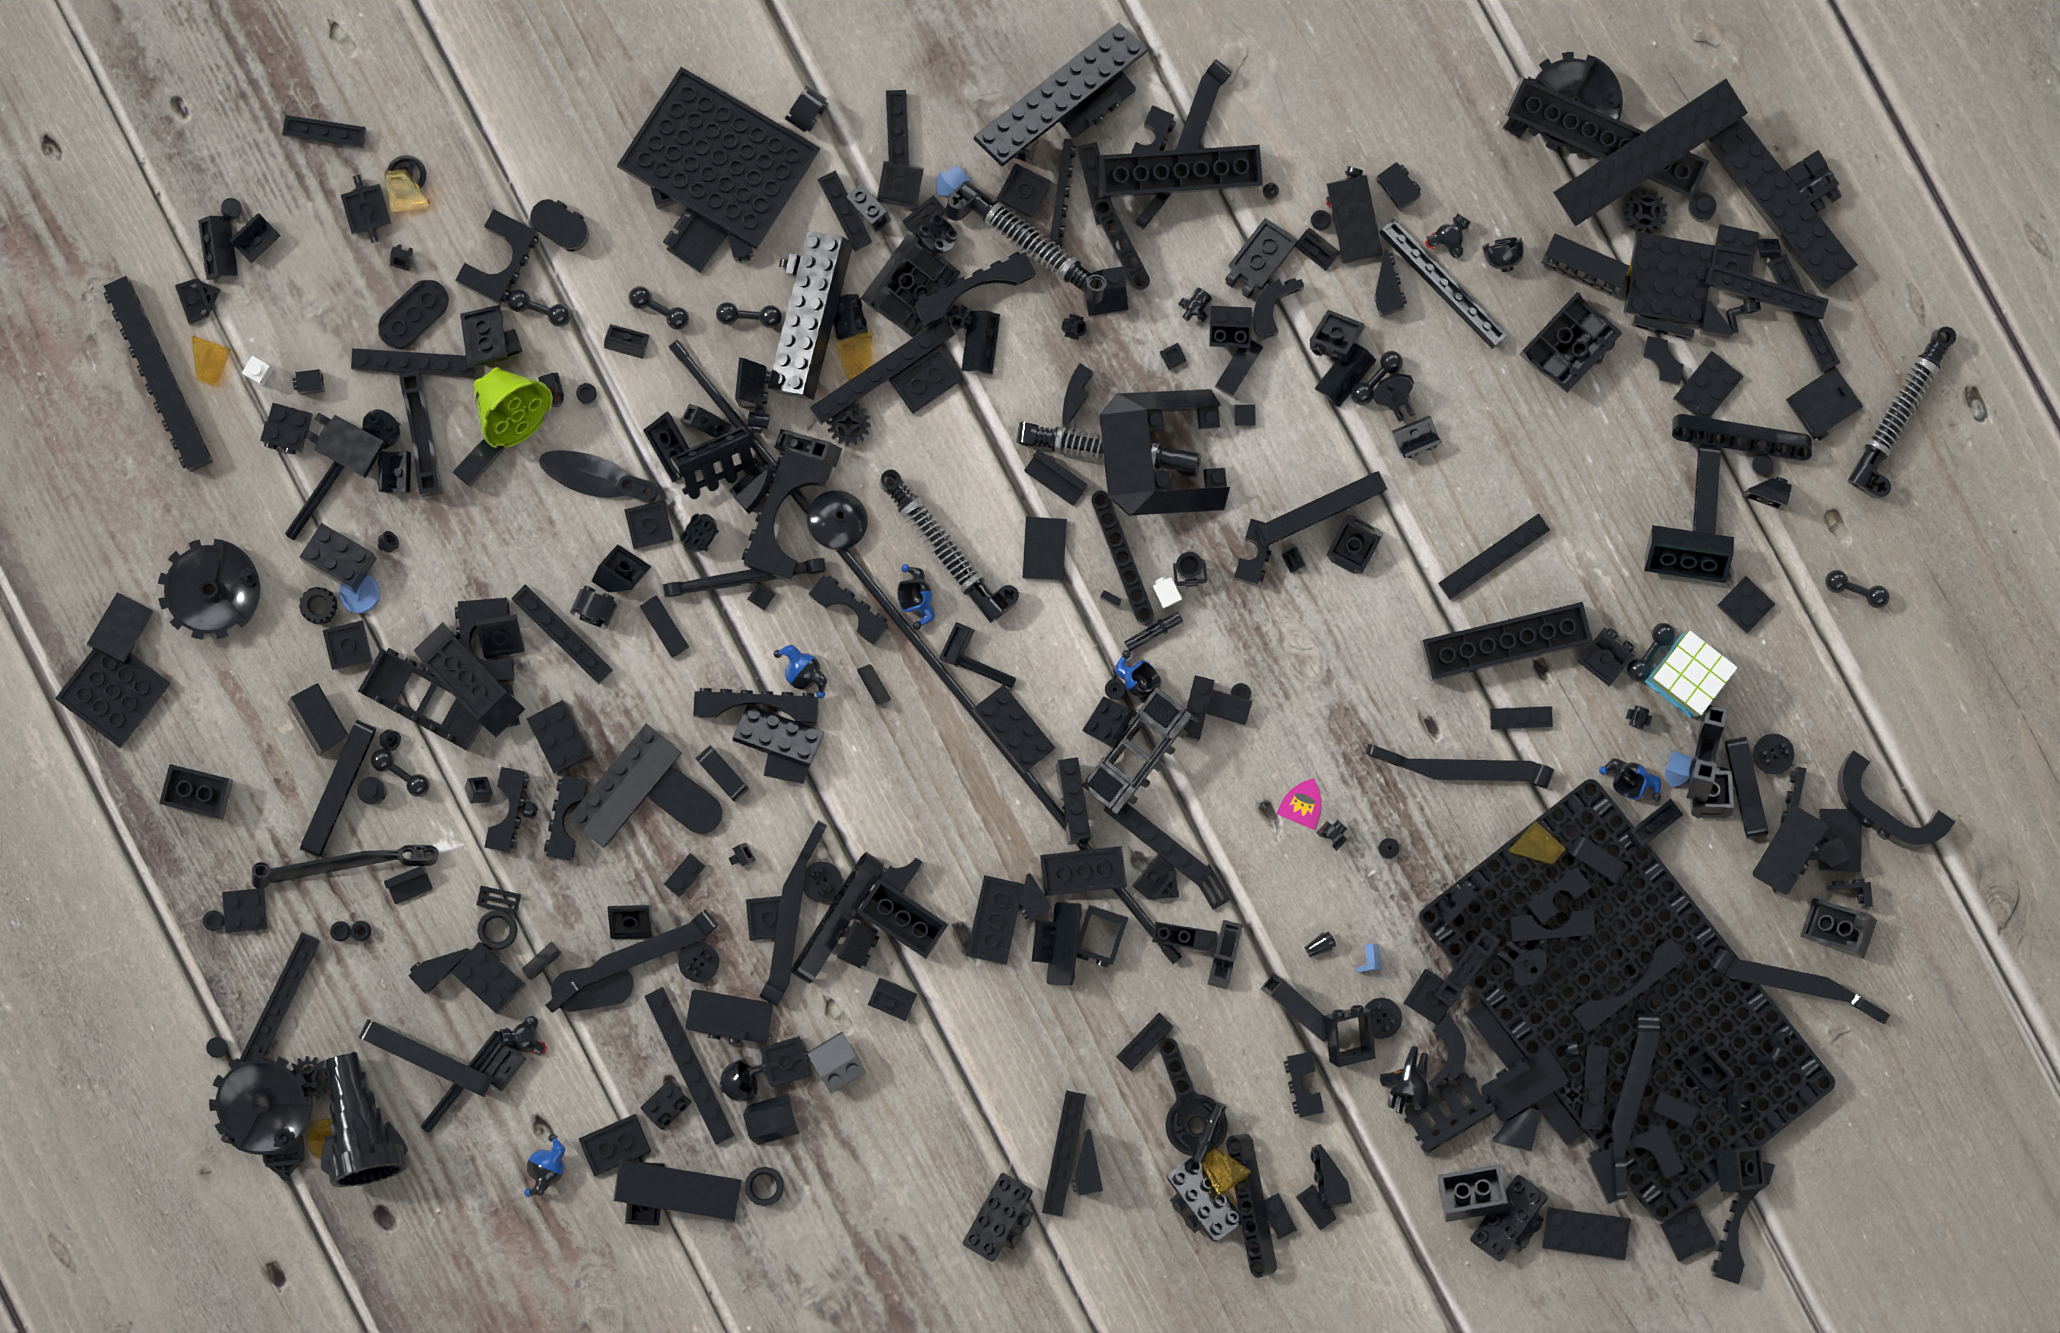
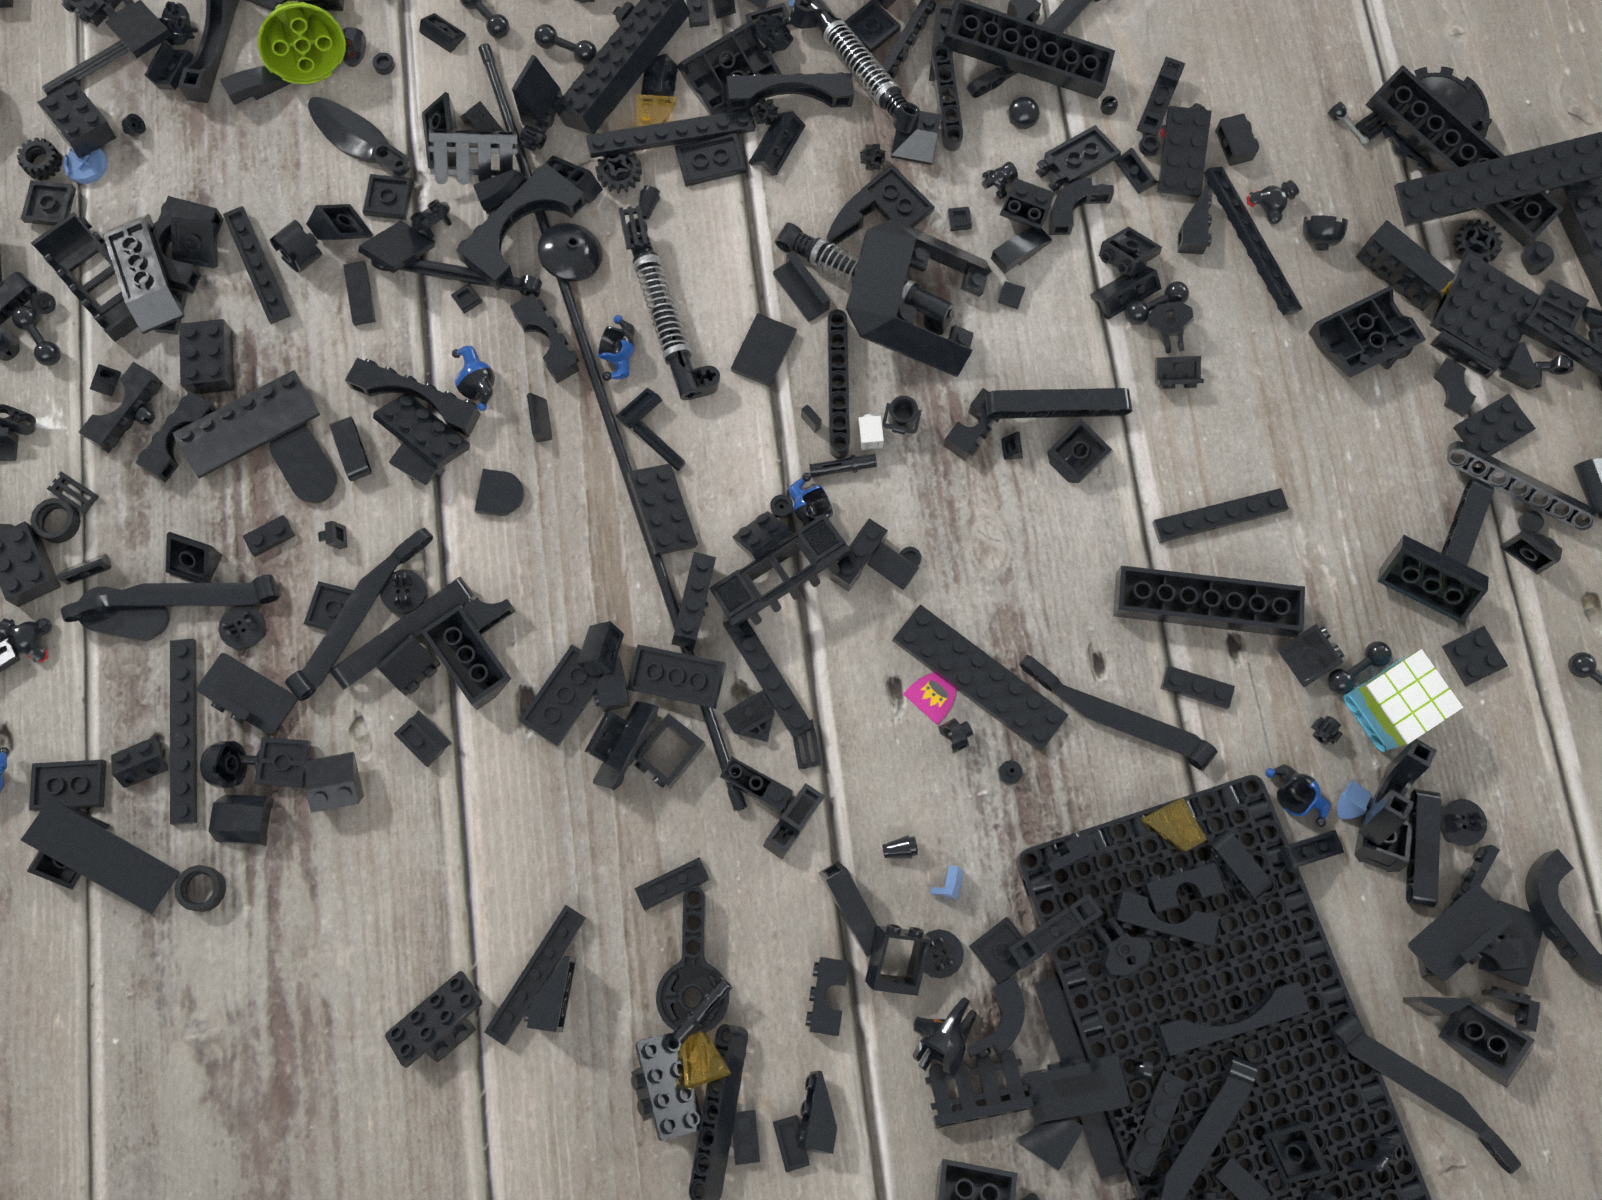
camera: 15 degrees right, 10 degrees down
none -> black tile [358,221,435,273]
none -> black tile [474,469,524,516]
none -> black panel [577,621,624,676]
none -> black tile [619,205,648,250]
none -> black cone [639,185,661,220]
none -> black tile [861,165,935,228]
none -> black plate [892,604,1069,752]
none -> black hair [1007,97,1040,129]
none -> black slope [1136,56,1186,137]
none -> hinge [1328,101,1369,145]
none -> black slope [1403,997,1471,1016]

